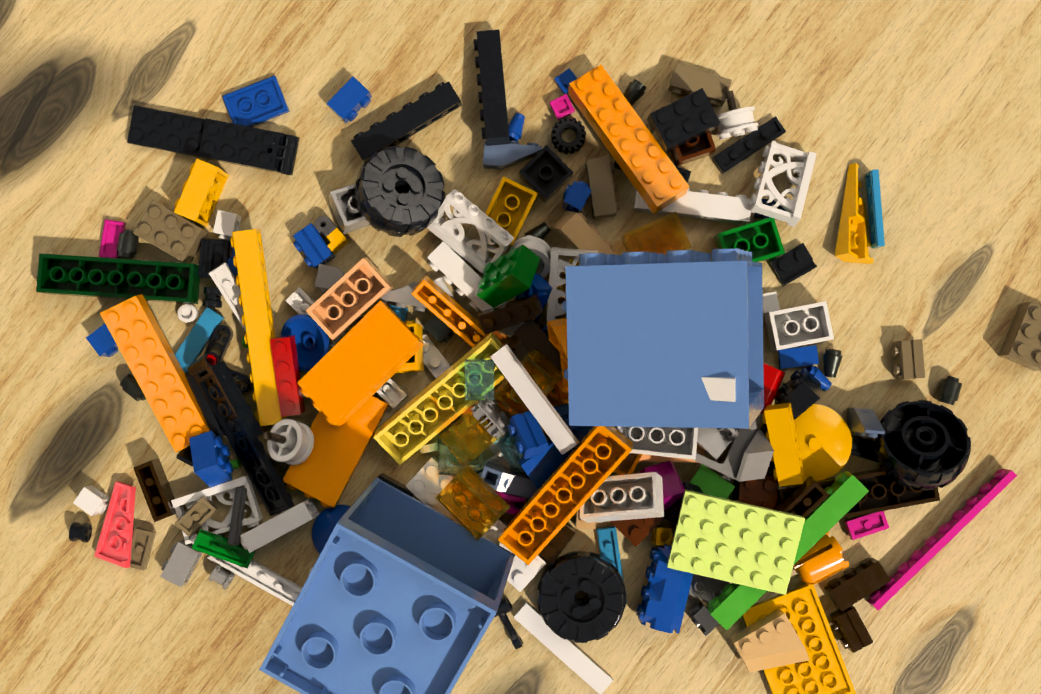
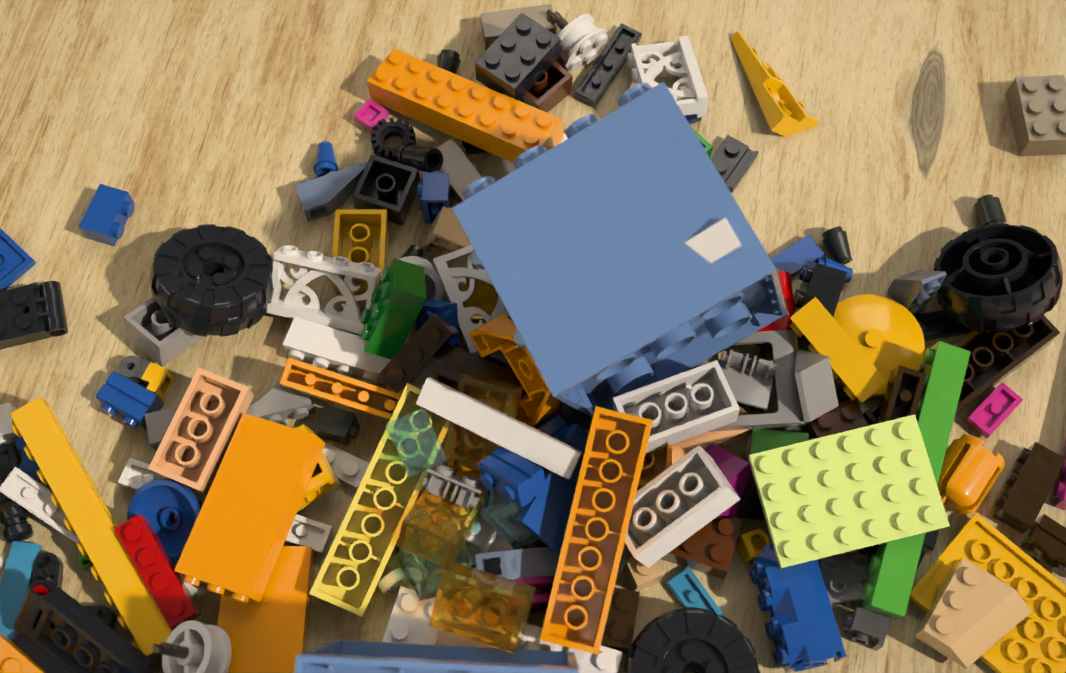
camera: 25 degrees left, 20 degrees down
black brick [351,81,462,163] -> none
black brick [473,29,510,146] -> none
blue plate [554,68,577,95] -> none
white brick [764,301,834,351] -> none
dark azure tile [865,169,885,249] -> none
dark tan brick [891,339,925,379] -> none
none -> black piece [397,143,443,173]

